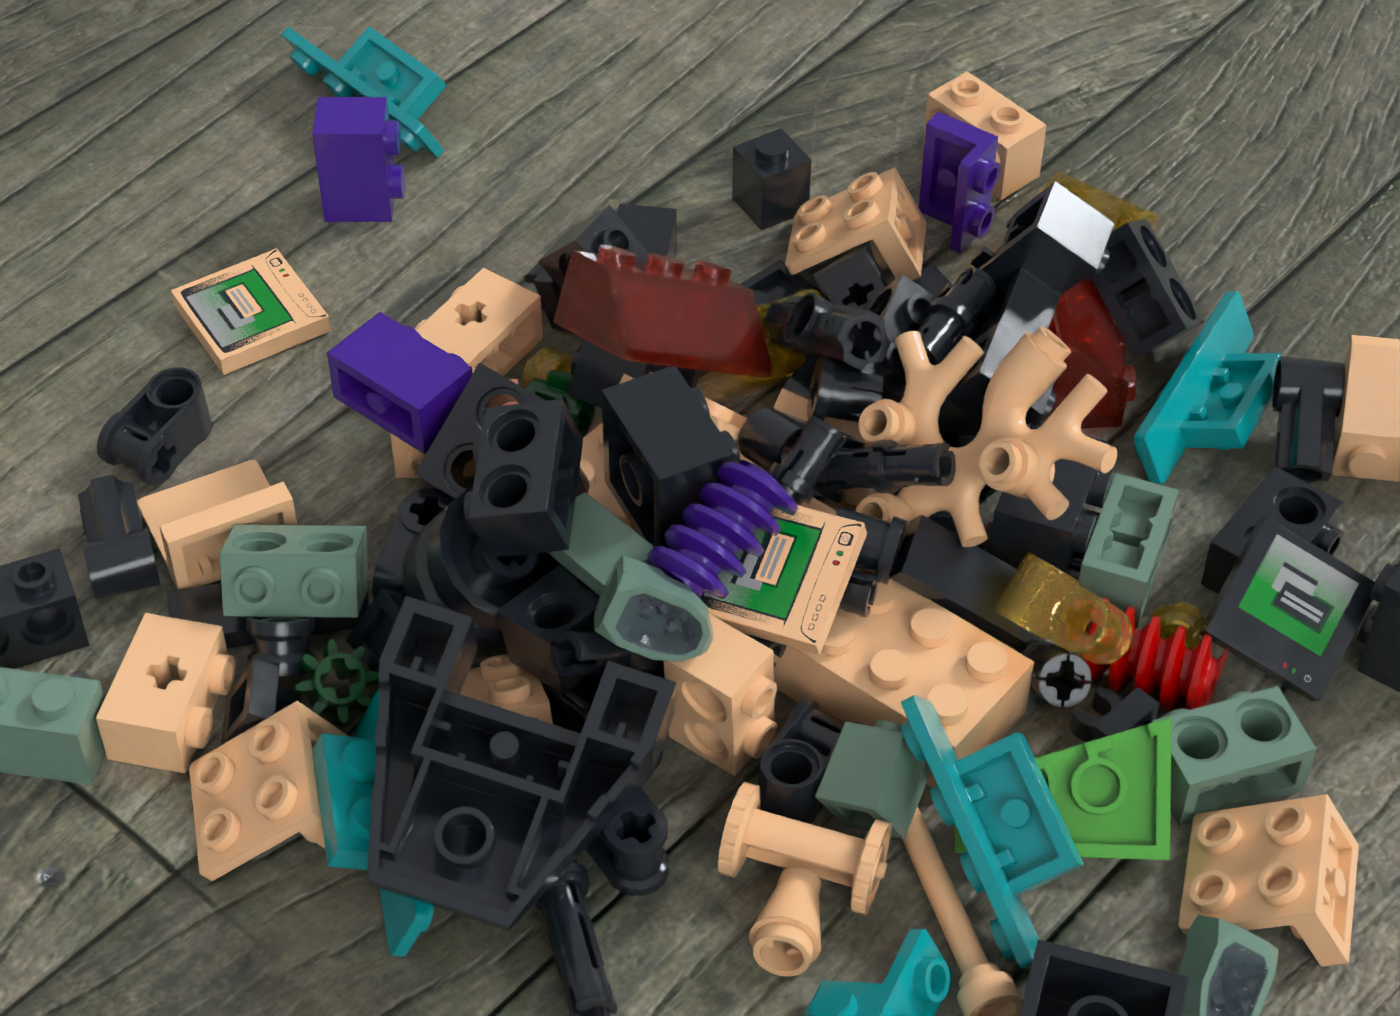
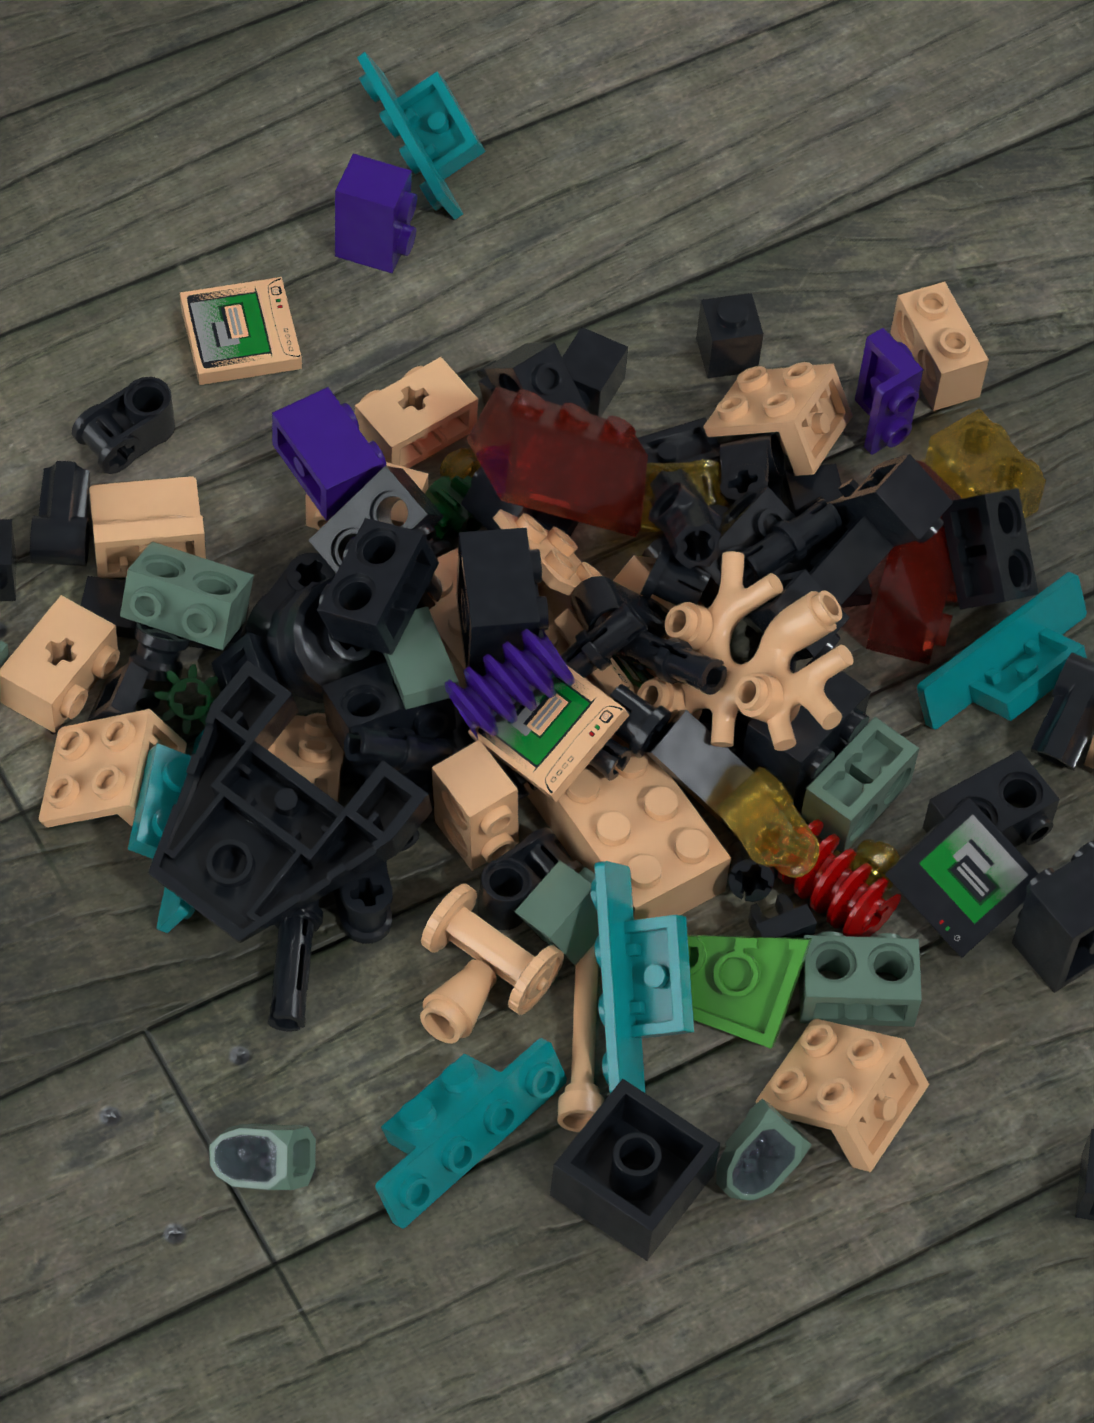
camera: 15 degrees right, 10 degrees up
rock [594,555,713,662] -> none

